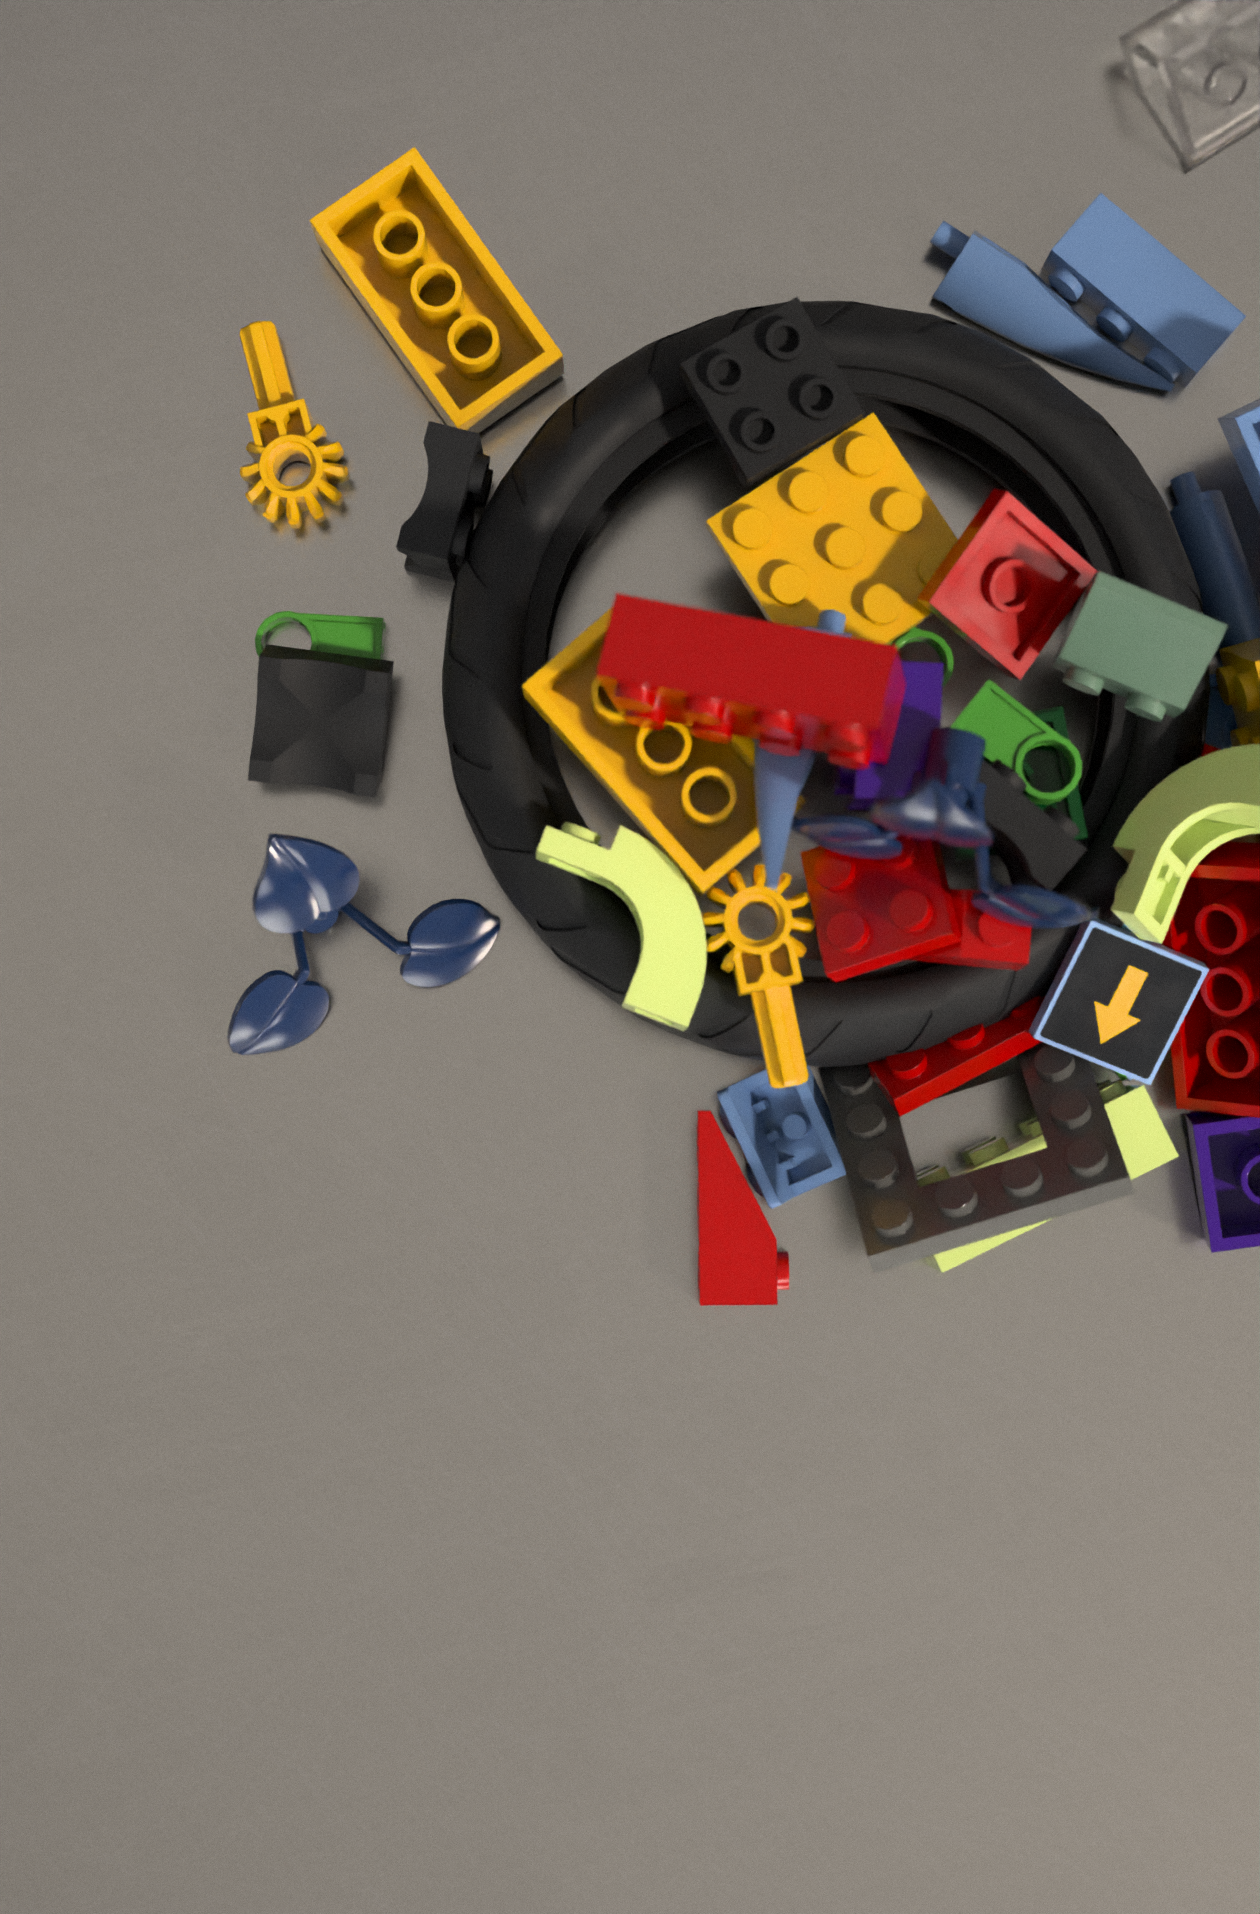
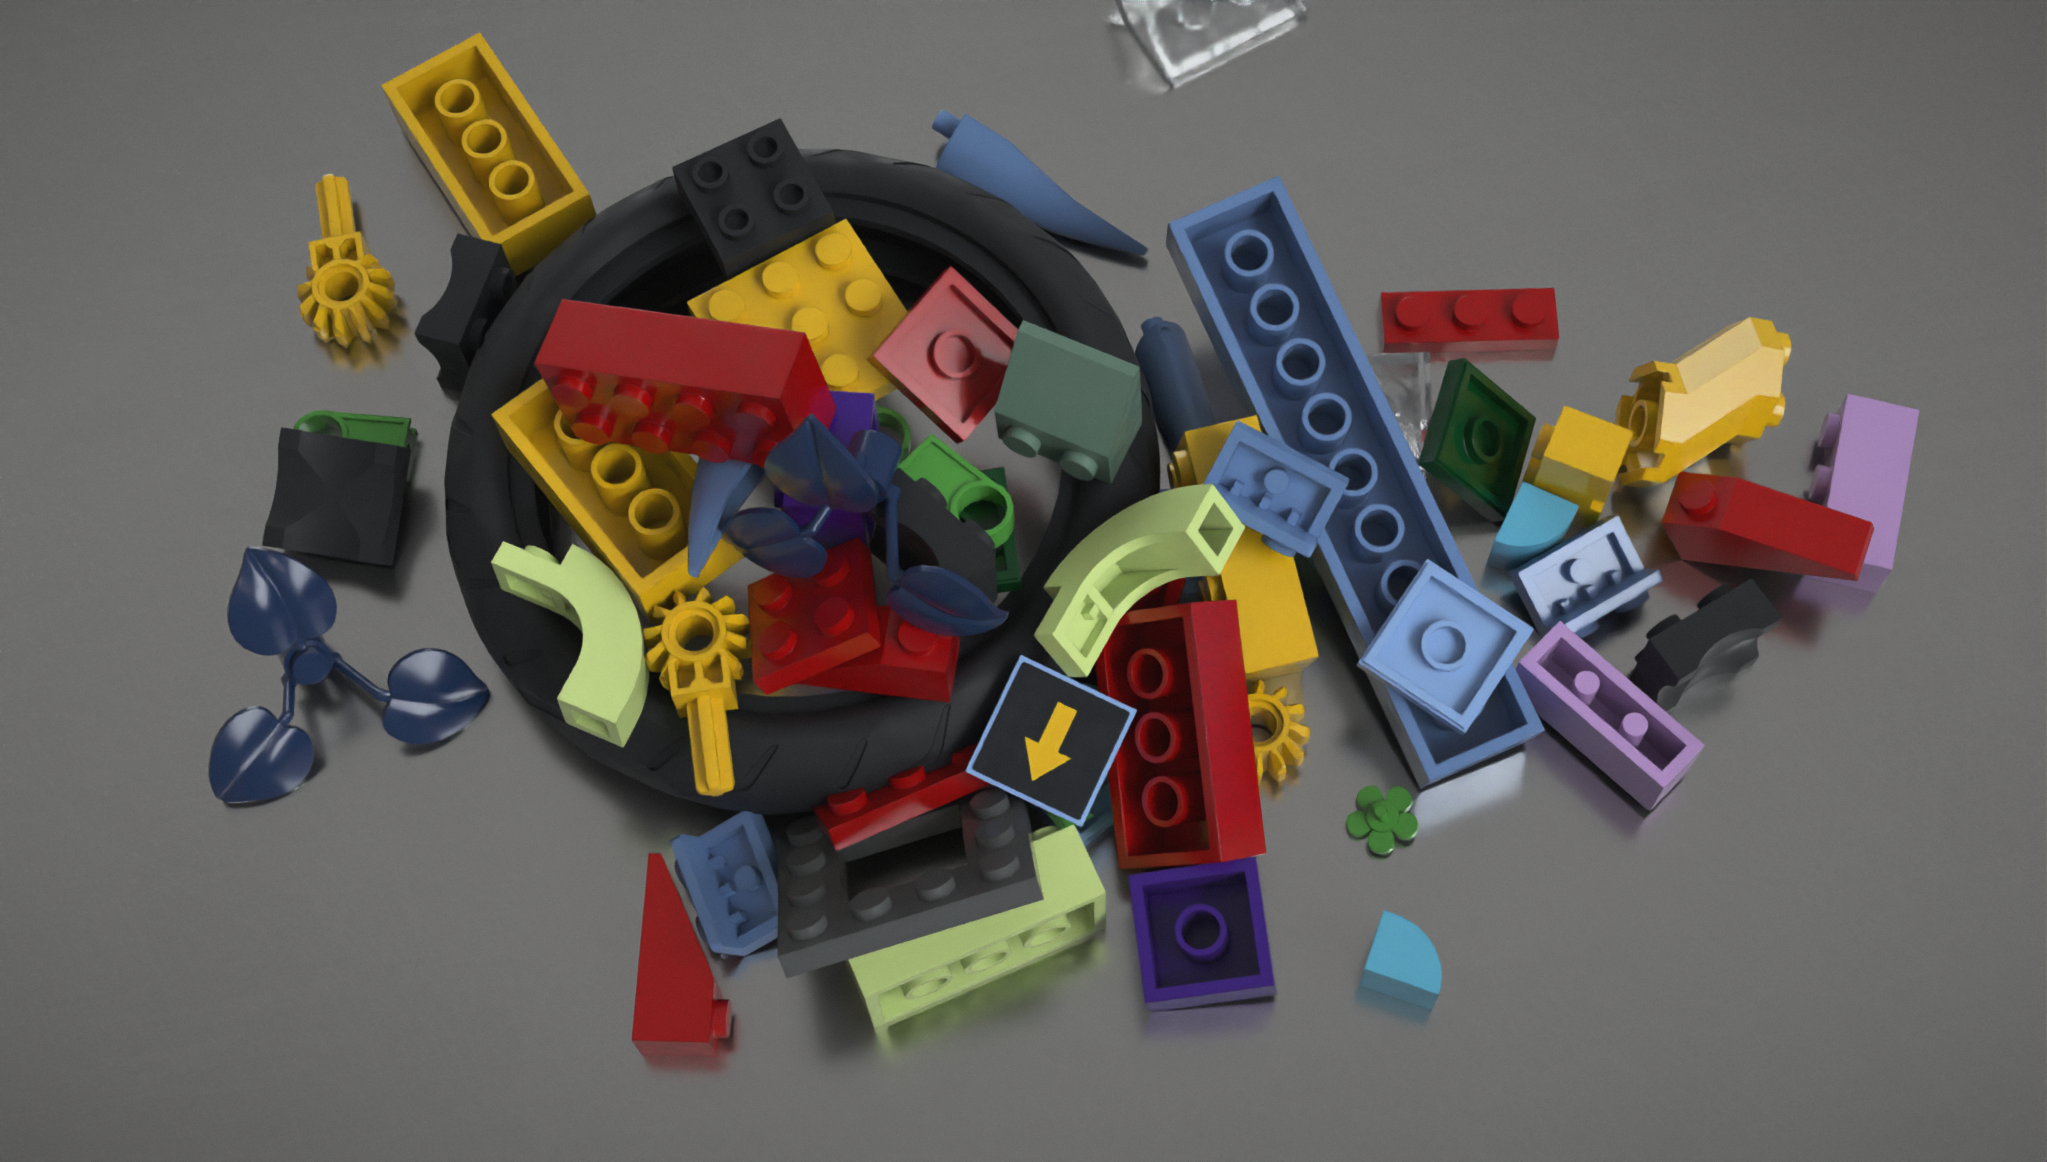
camera: 10 degrees right, 20 degrees down
medium blue brick [1042,193,1246,389] -> none

